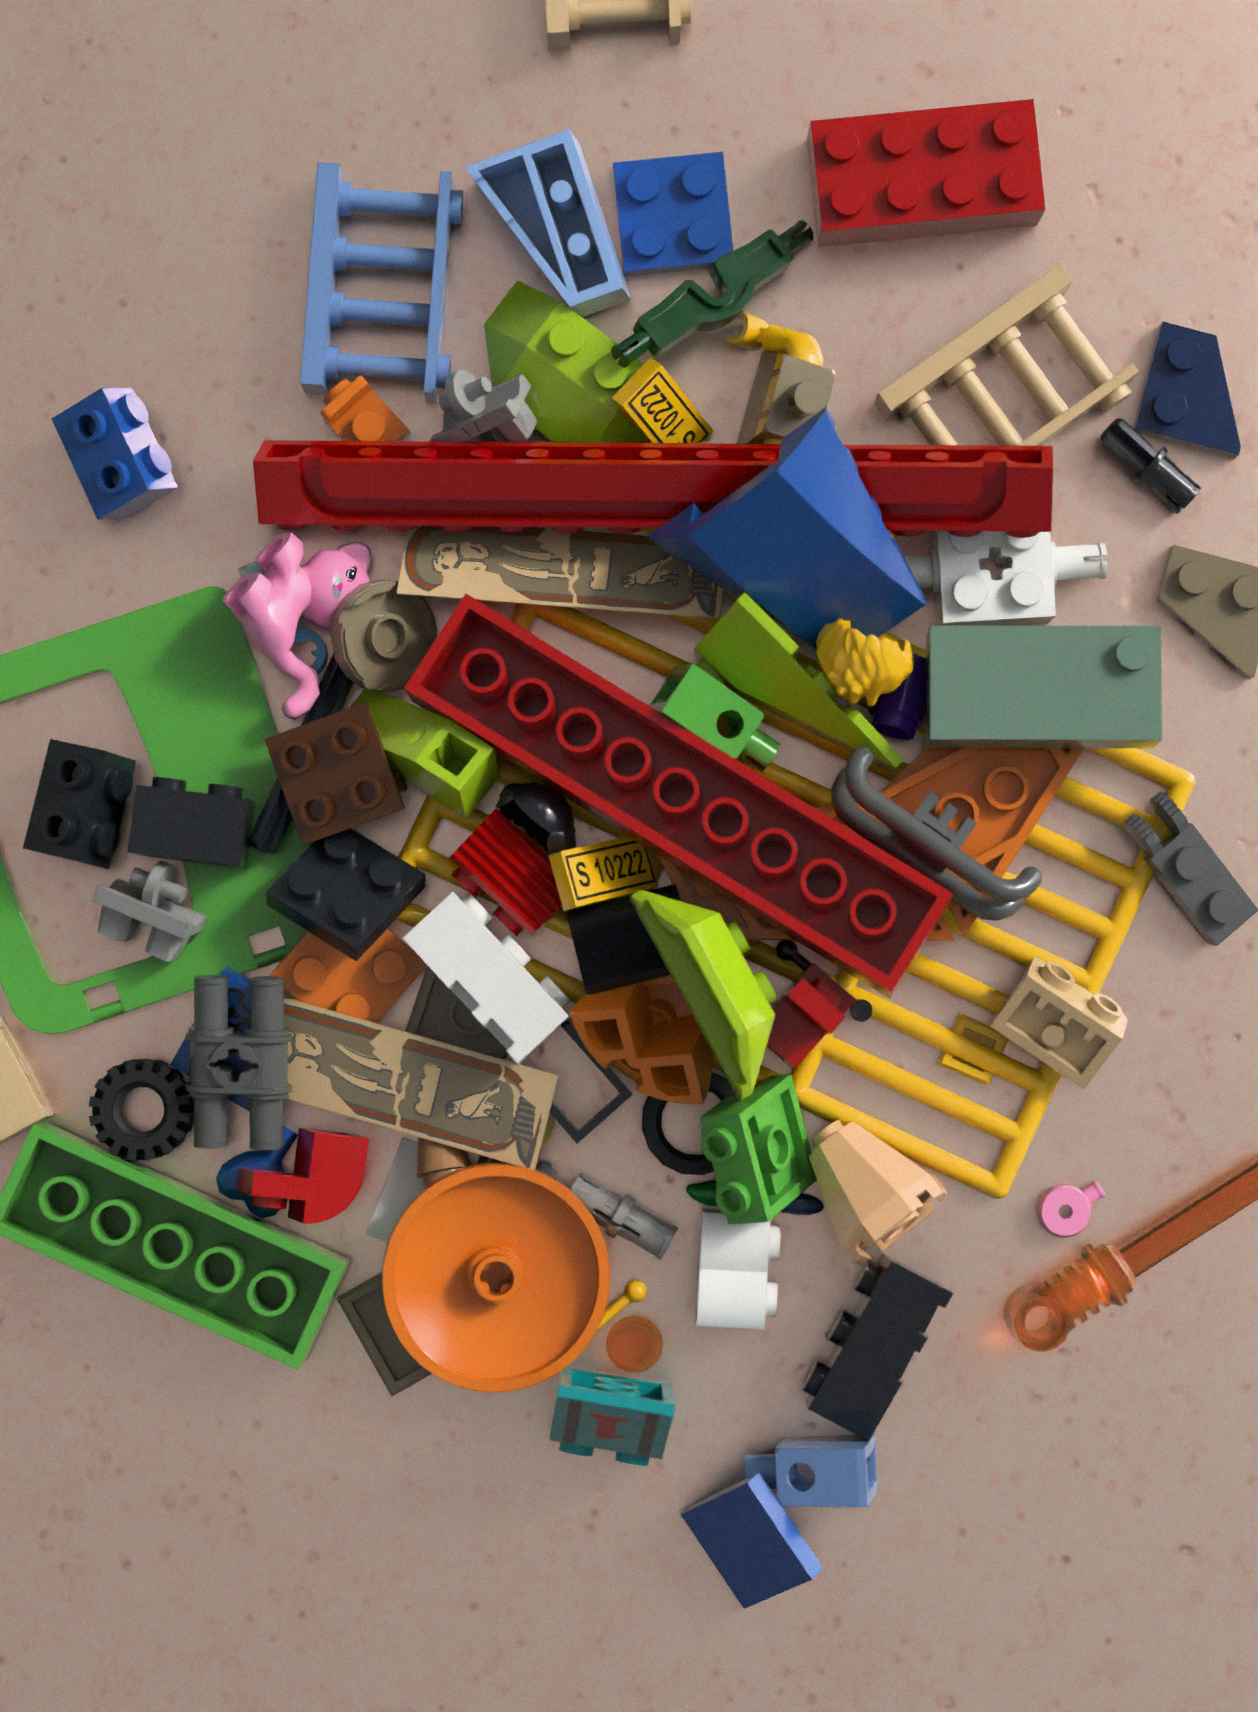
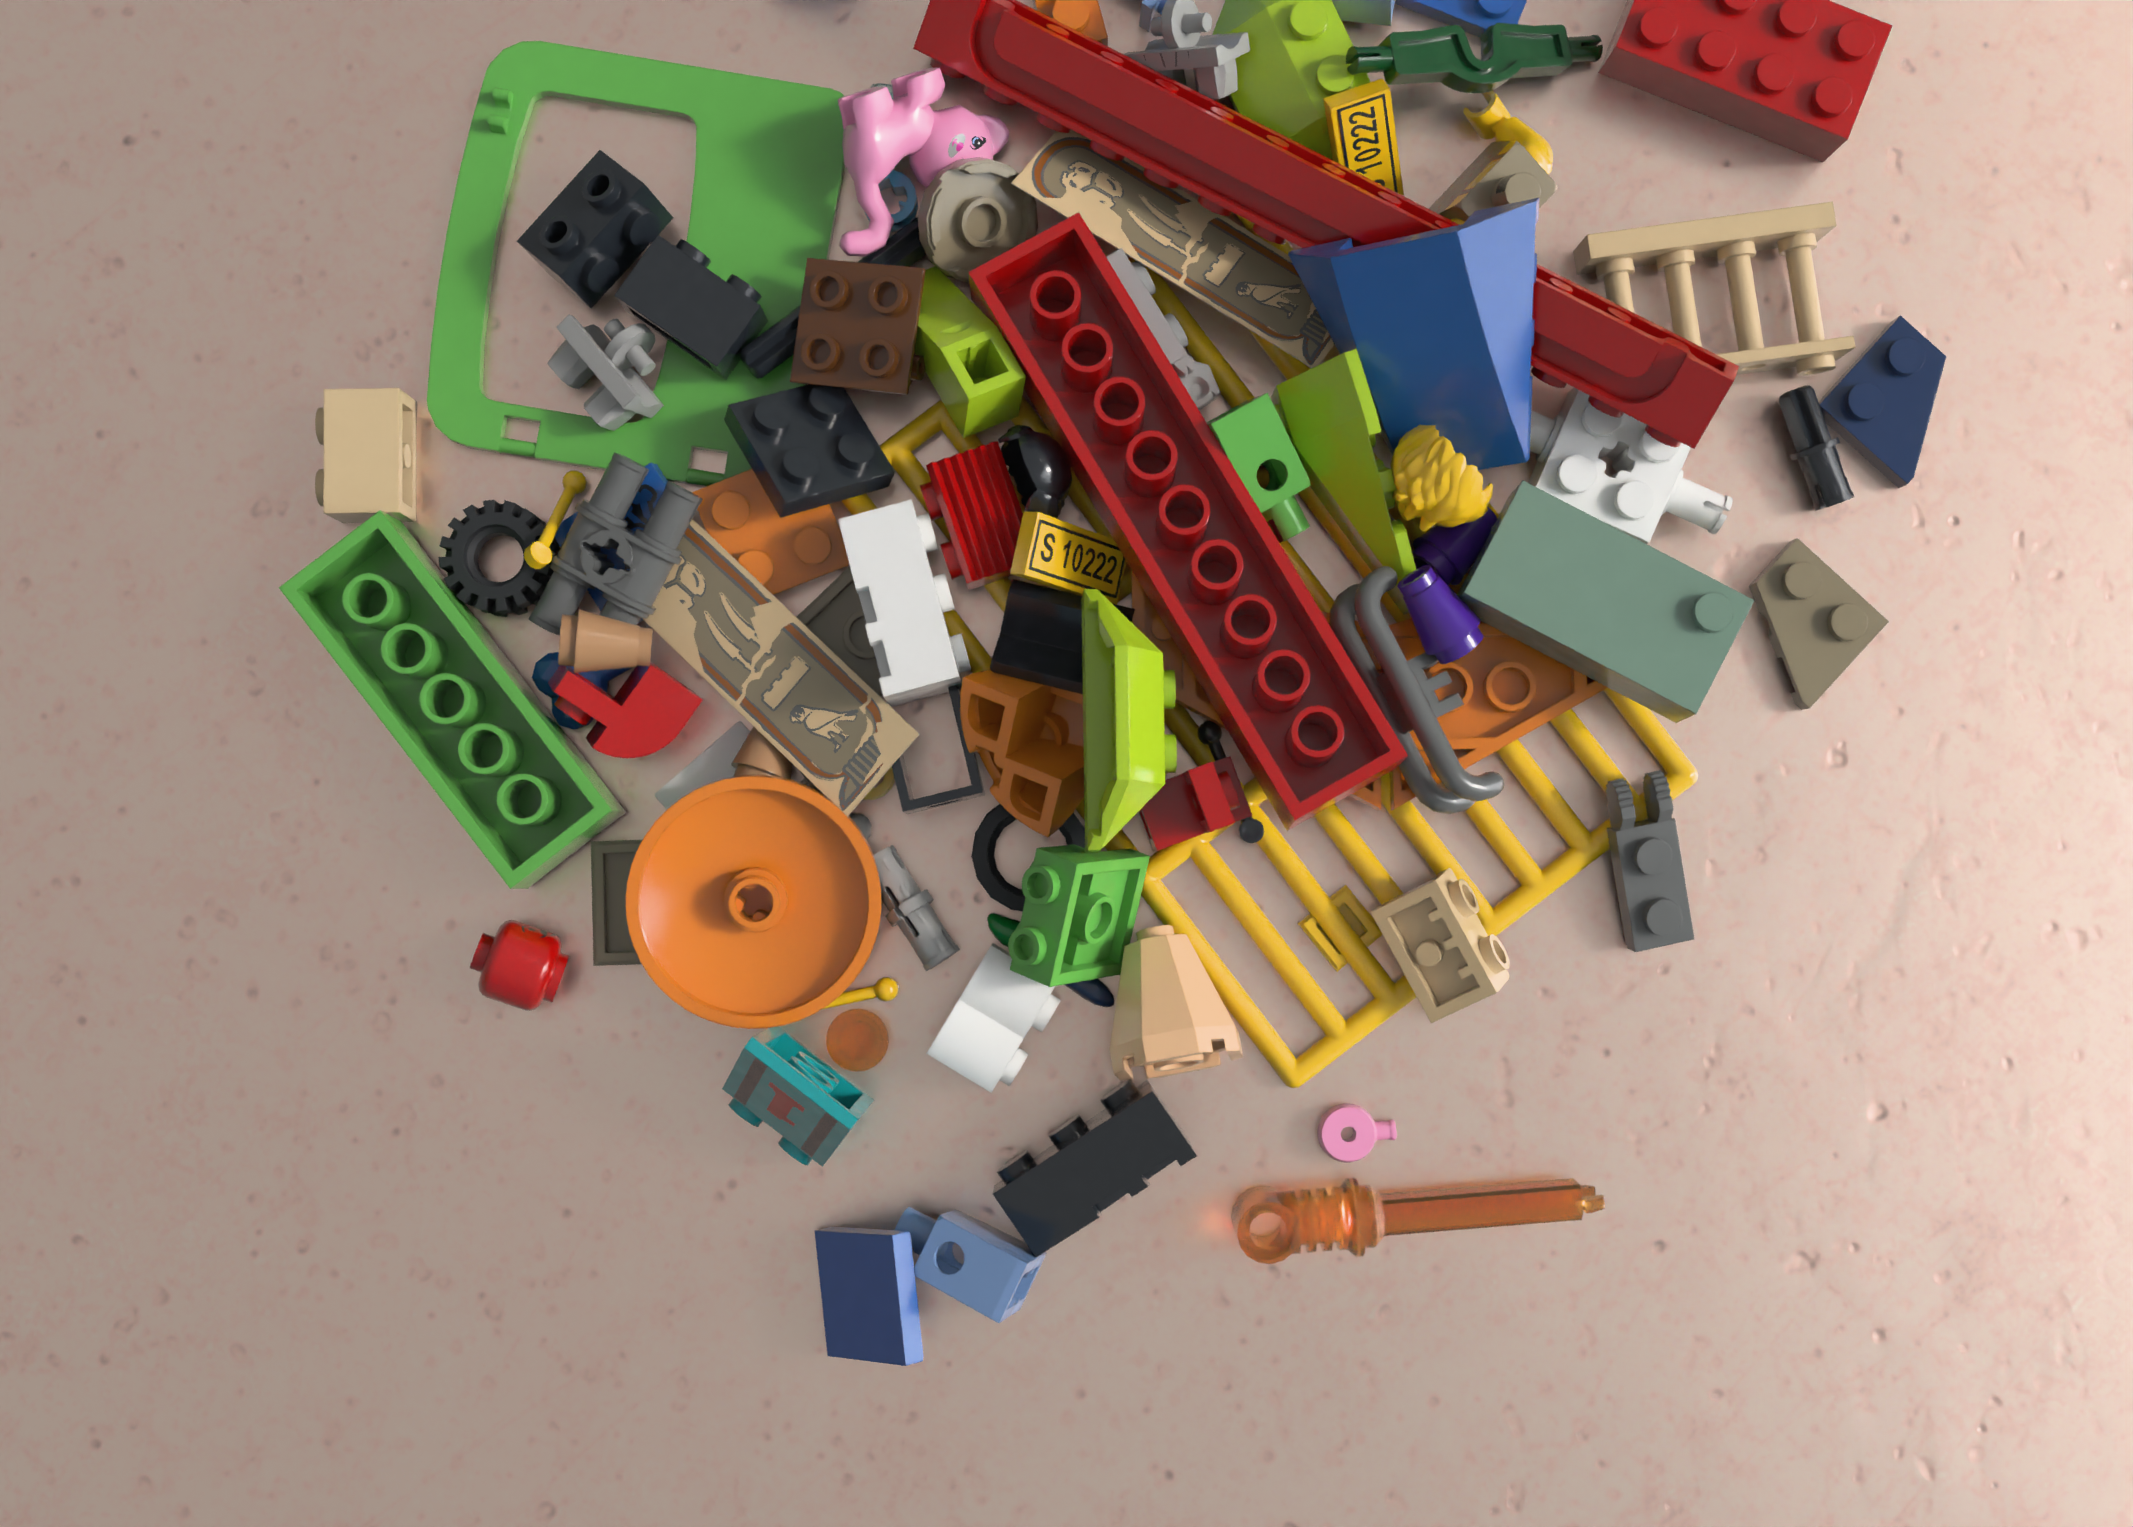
camera: 25 degrees right, 0 degrees up
none -> red head [470,920,569,1011]
none -> yellow hinge [524,470,587,569]
none -> medium nougat cone [558,609,653,673]
none -> light grey hinge [1106,248,1220,410]
none -> dark purple cone [1397,565,1483,664]

